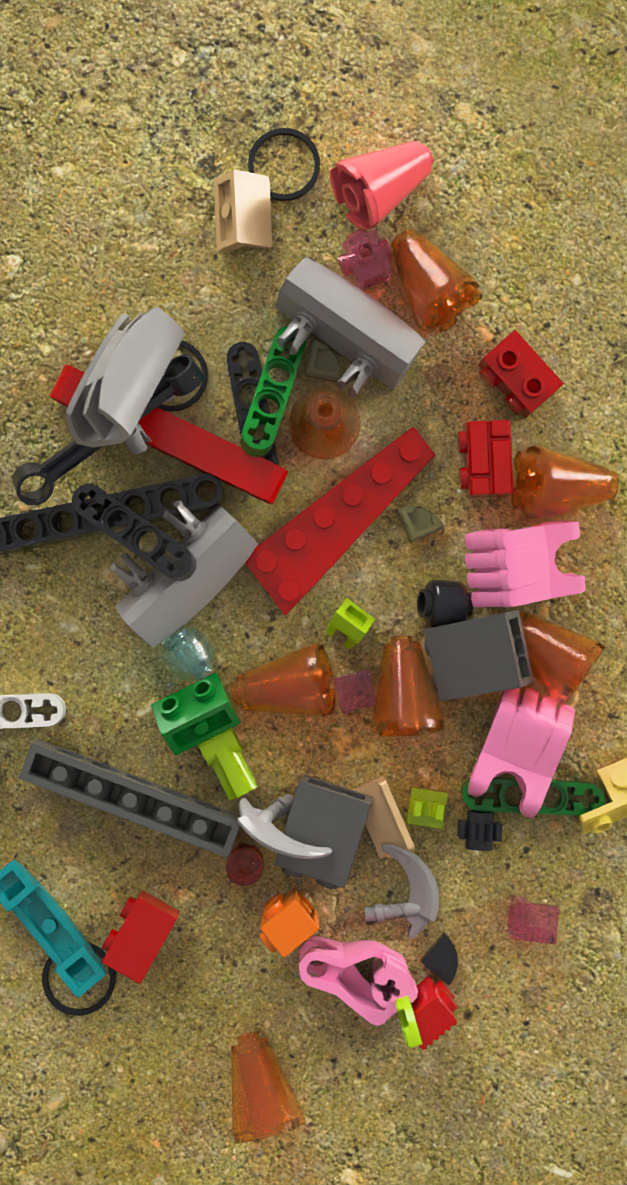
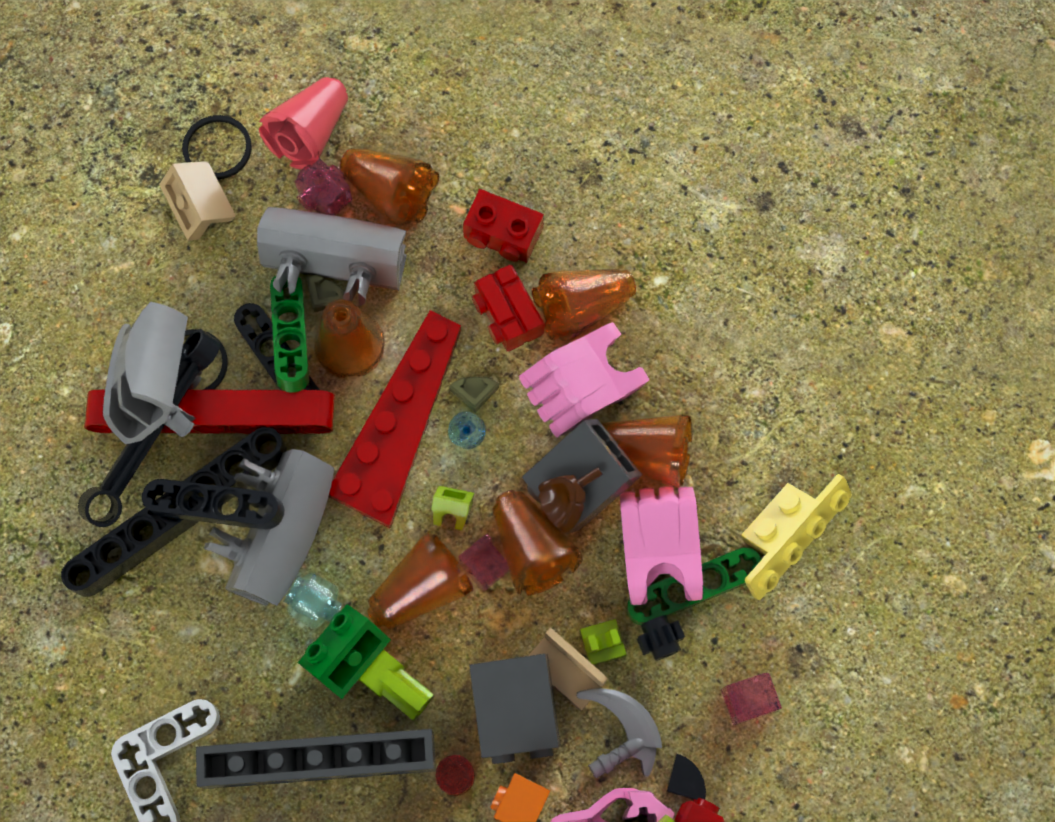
camera: 25 degrees left, 15 degrees down
piece [237,794,332,859] -> none
black head [417,580,473,627] -> none
none -> clear light blue tile [448,411,486,449]
none -> reddish brown piece [538,467,603,533]

